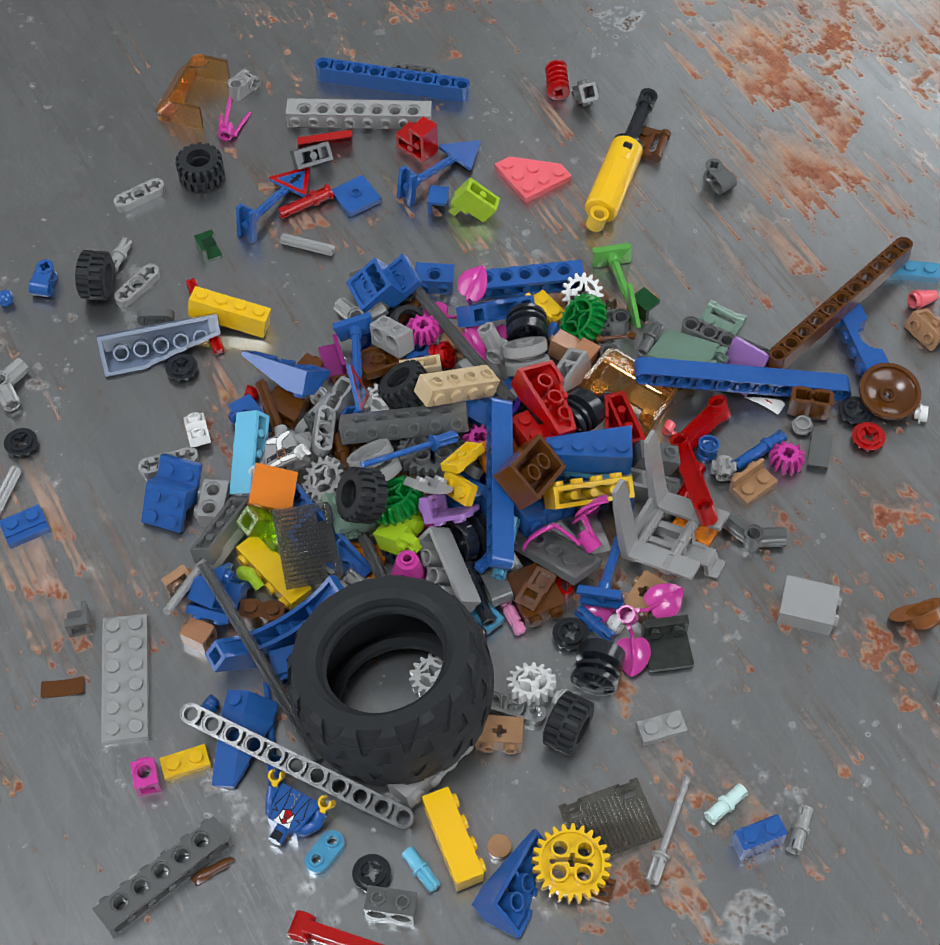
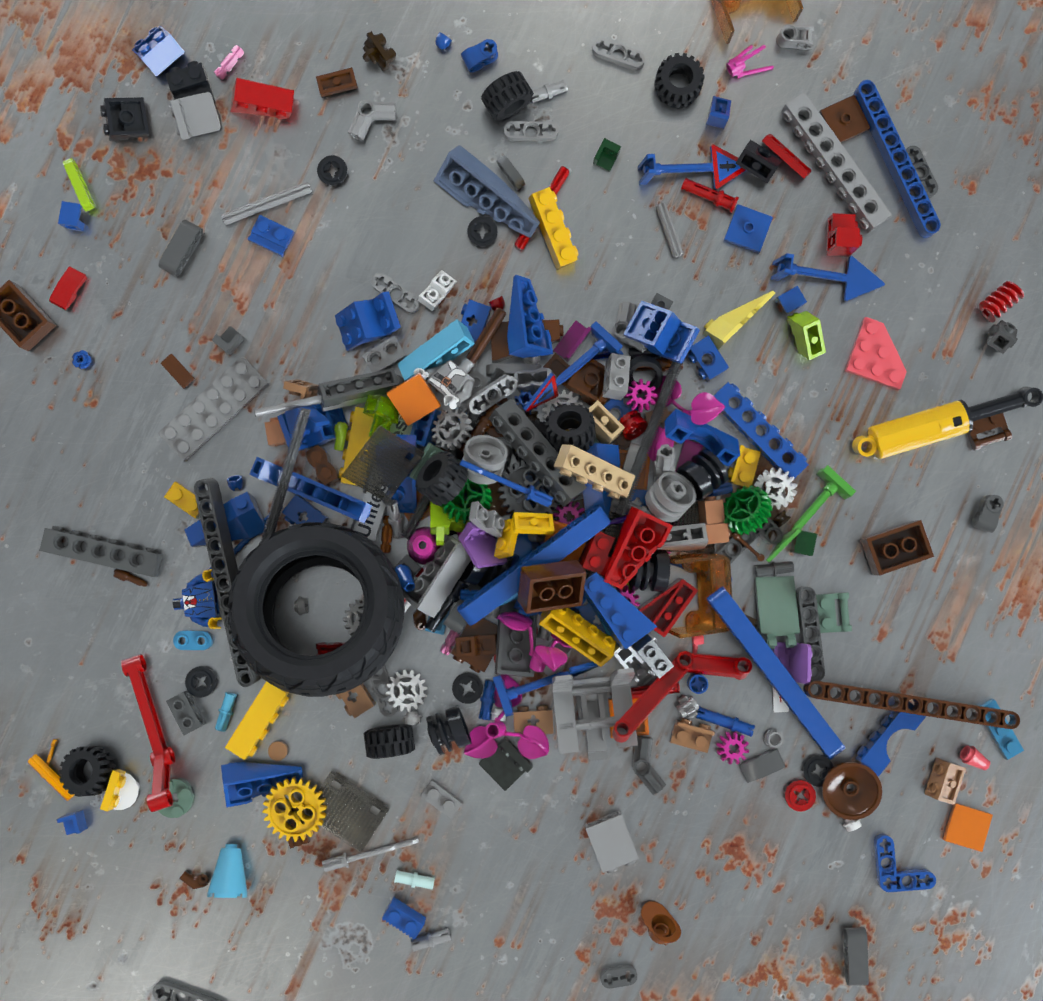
camera: 50 degrees right, 30 degrees up
dark pink brick [130,757,162,797] -> none
reddish brown brick [787,386,834,420] -> none
none -> light yellow wedge [703,291,775,350]
none -> blue slope [706,96,731,129]
none -> reddish brown plate [819,95,870,143]
none -> reddish brown brick [860,520,934,576]

